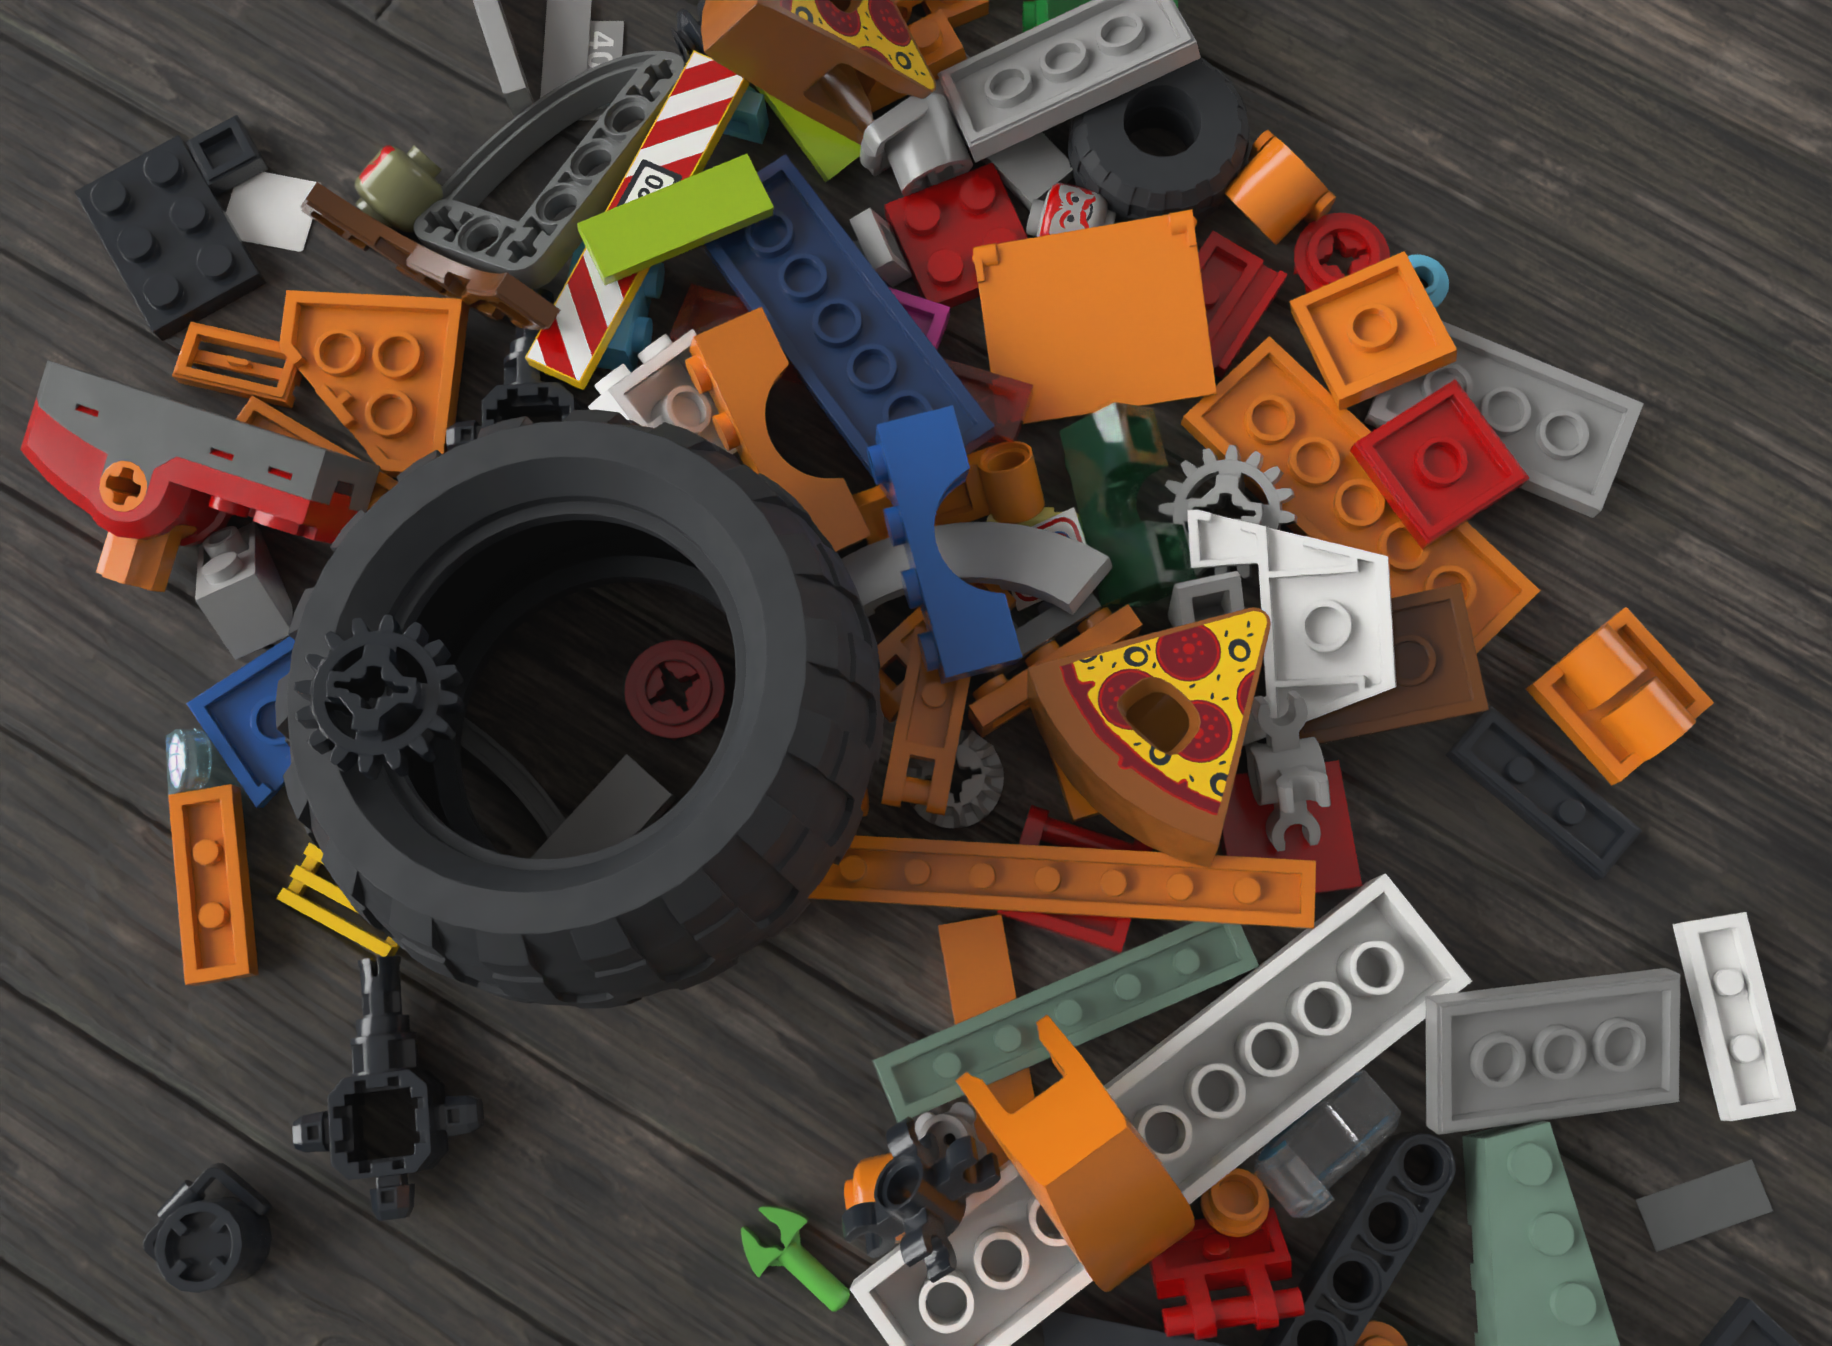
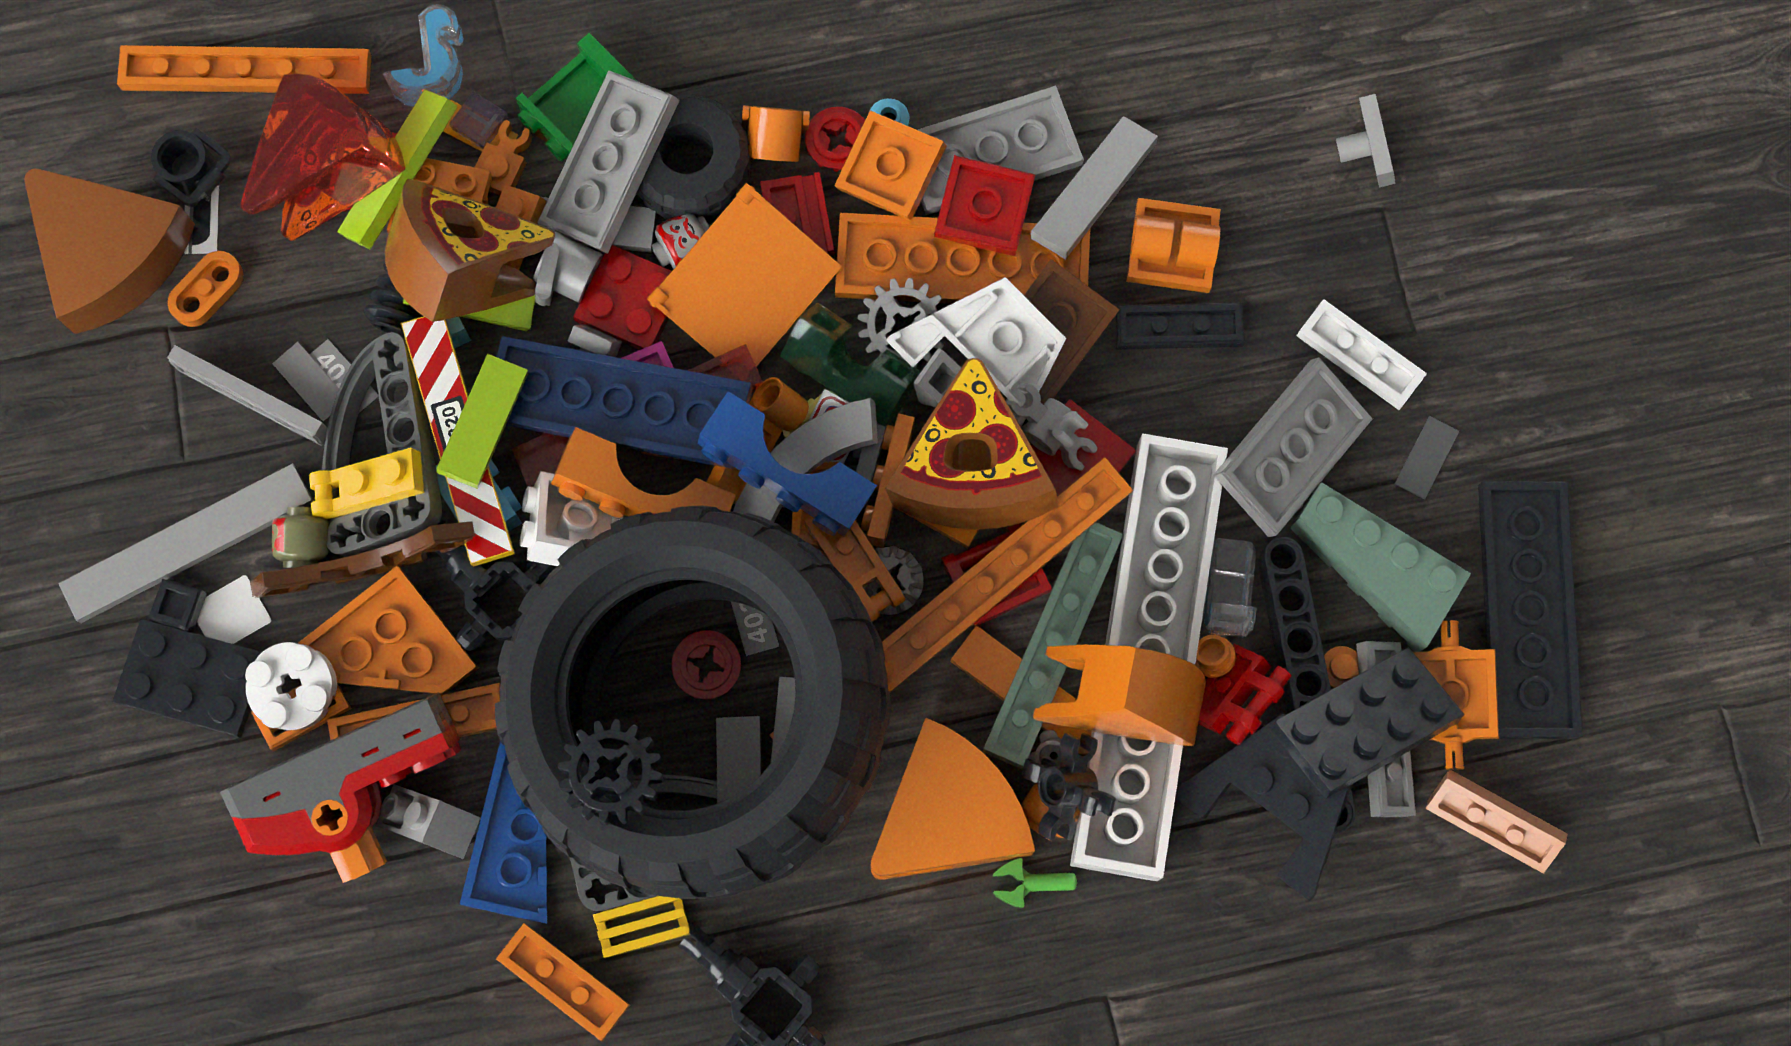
camera: 50 degrees left, 0 degrees up
clear light blue tile [165,729,212,795] -> none
none -> light grey tile [58,463,313,623]
none -> white plate [245,642,337,730]
none -> yellow plate [309,448,424,519]
none -> orange piece [871,718,1035,880]
none -> light grey tile [1031,116,1158,260]

